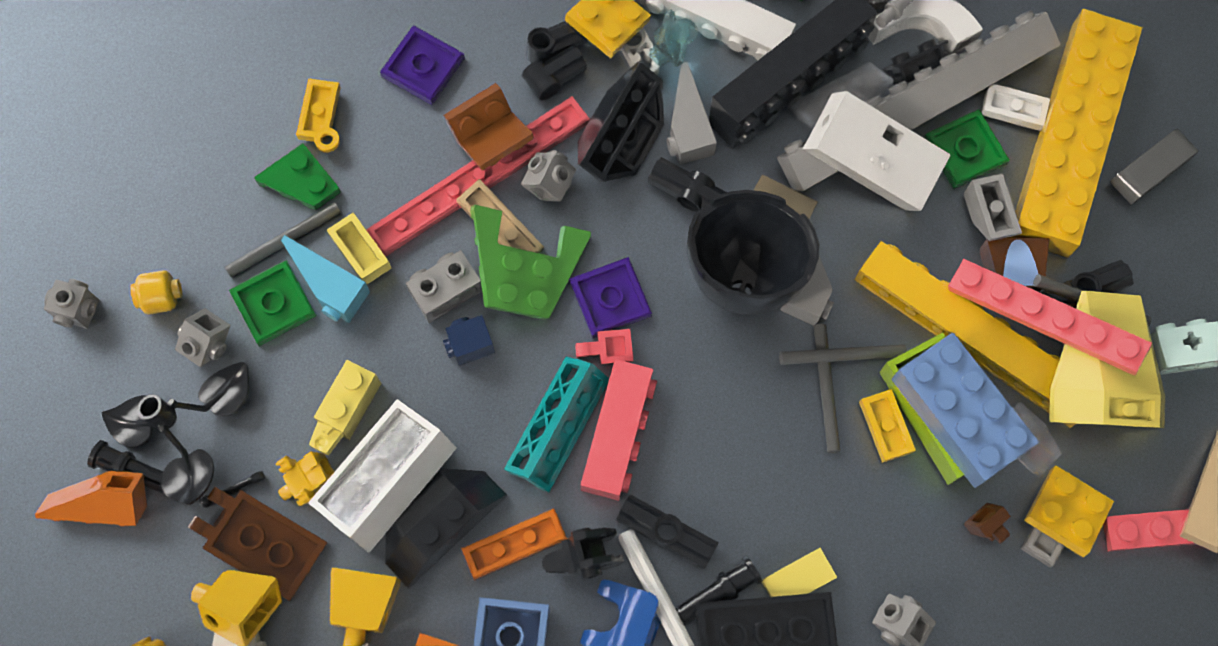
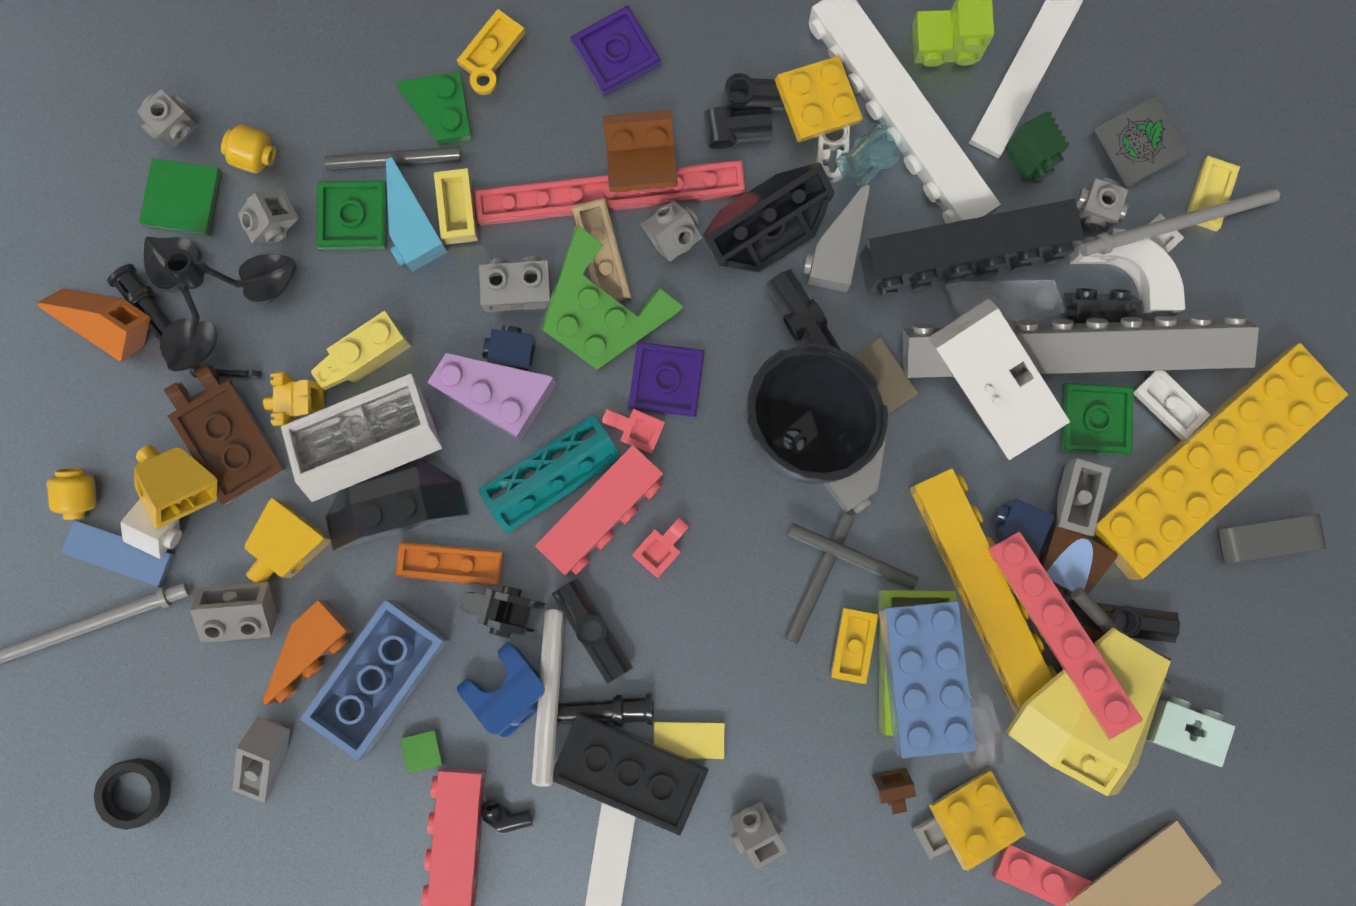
camera: 30 degrees right, 10 degrees up
none -> green tile [139,158,222,236]
none -> lavender wedge [427,353,557,441]
none -> coral plate [632,518,690,578]
none -> dark blue slope [994,498,1055,558]

